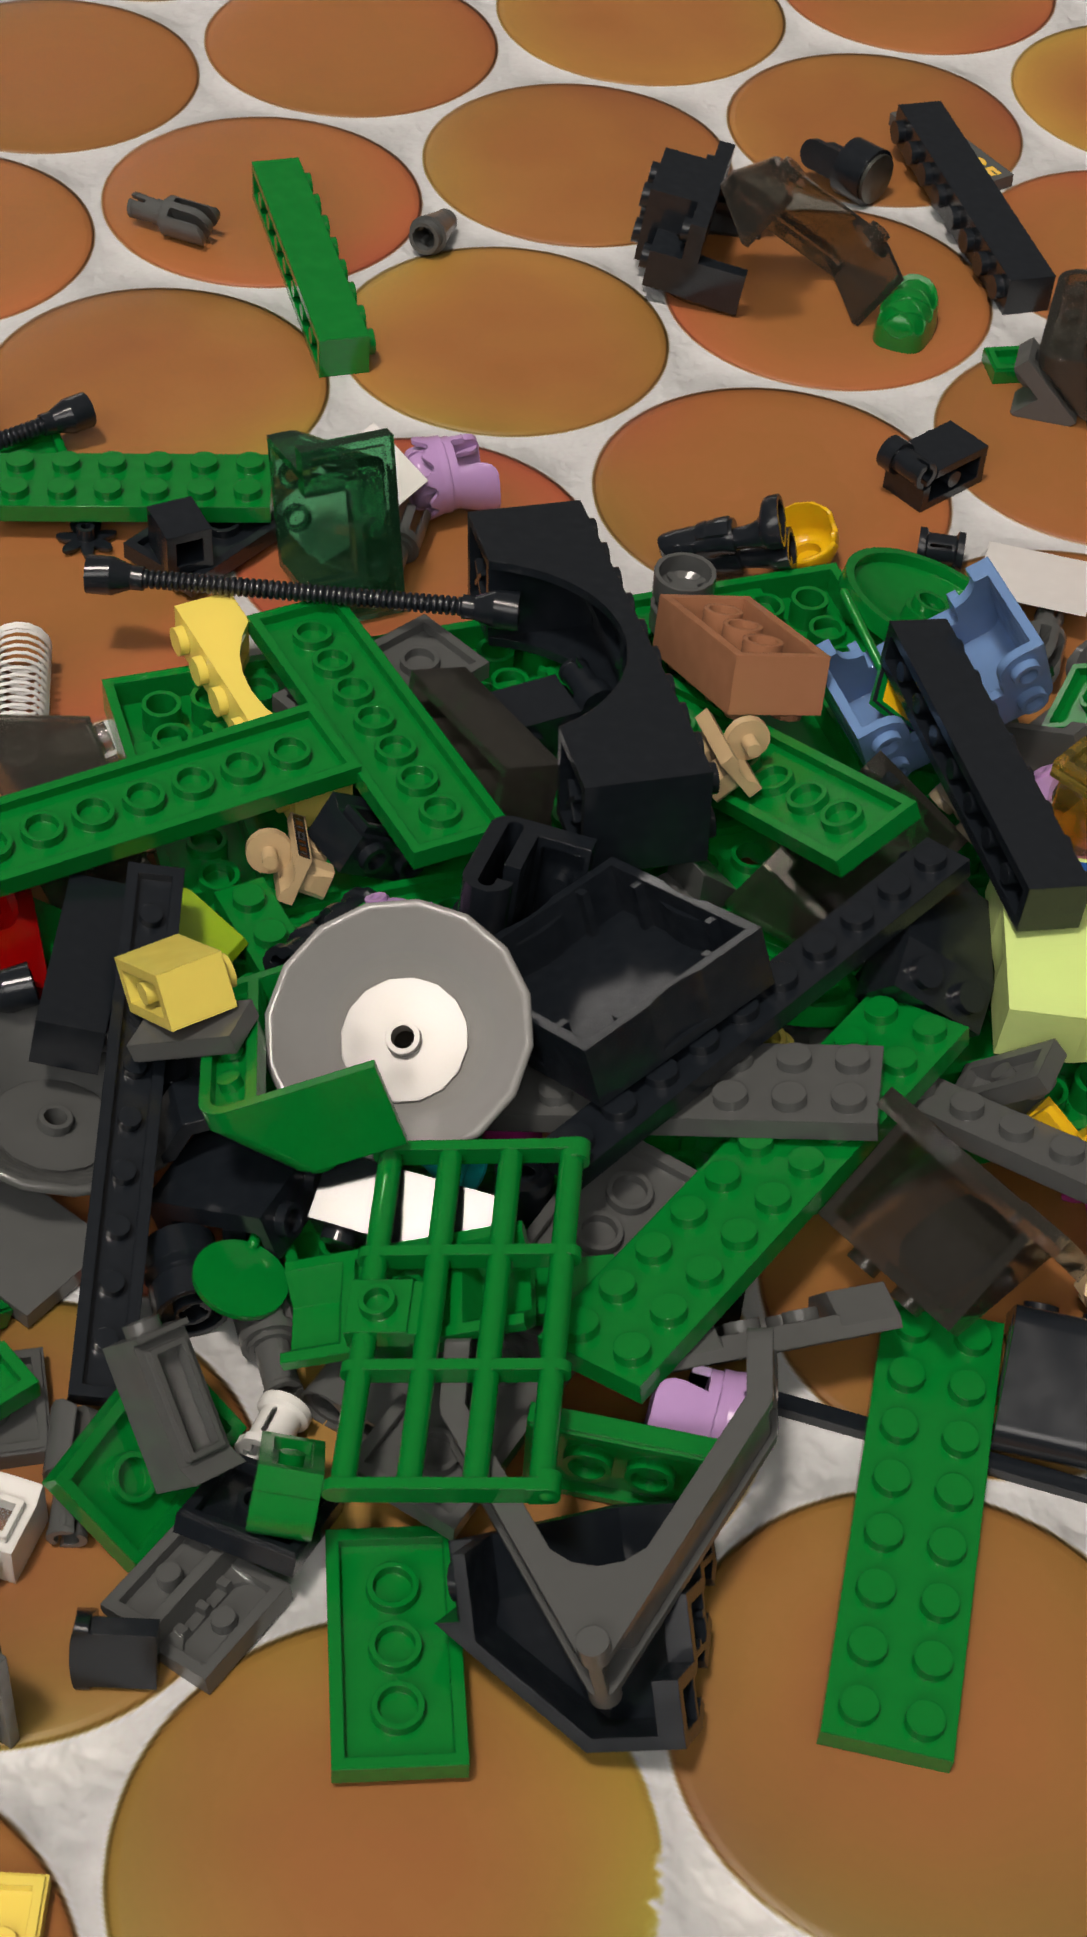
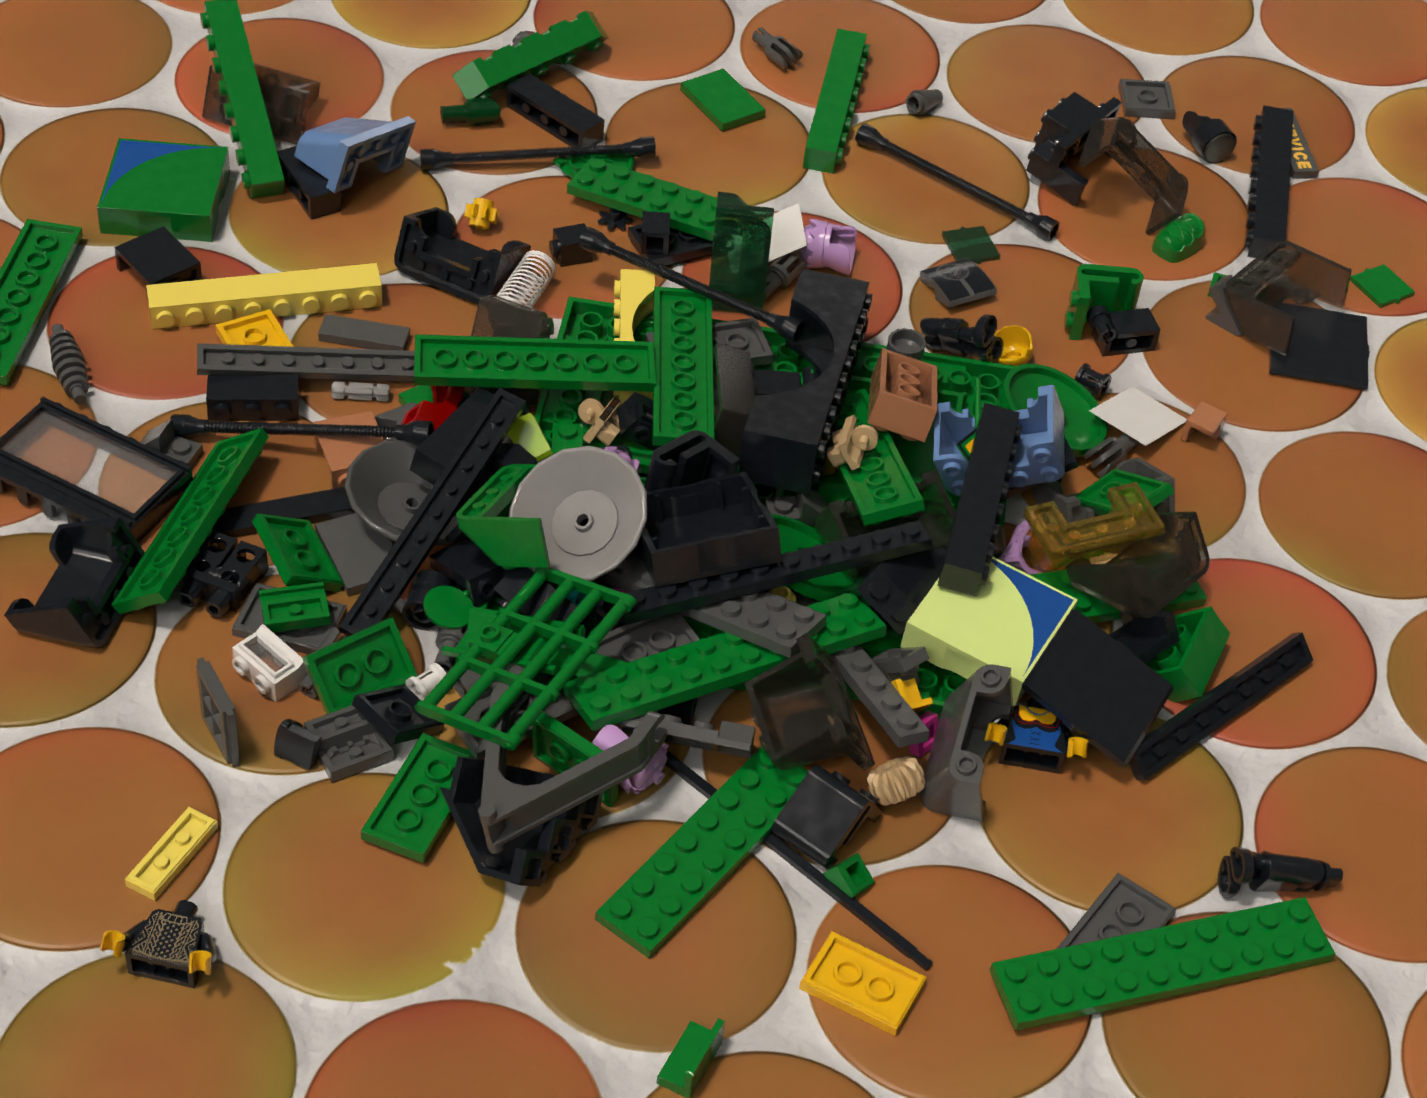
camera: 25 degrees right, 0 degrees up
dark grey window [102,1313,246,1494] -> none
light yellow brick [114,934,238,1032] -> none
dark grey tile [127,999,259,1062] -> none
green plate [245,1431,326,1543] -> none
none -> black brick [549,223,592,267]
none -> green tile [680,69,766,131]
none -> black hose [855,123,1060,241]
none -> black slope [920,258,997,307]
none -> clear green piece [942,226,1000,264]
none -> green piece [1064,264,1144,341]
none -> dark grey tile [1118,79,1176,119]

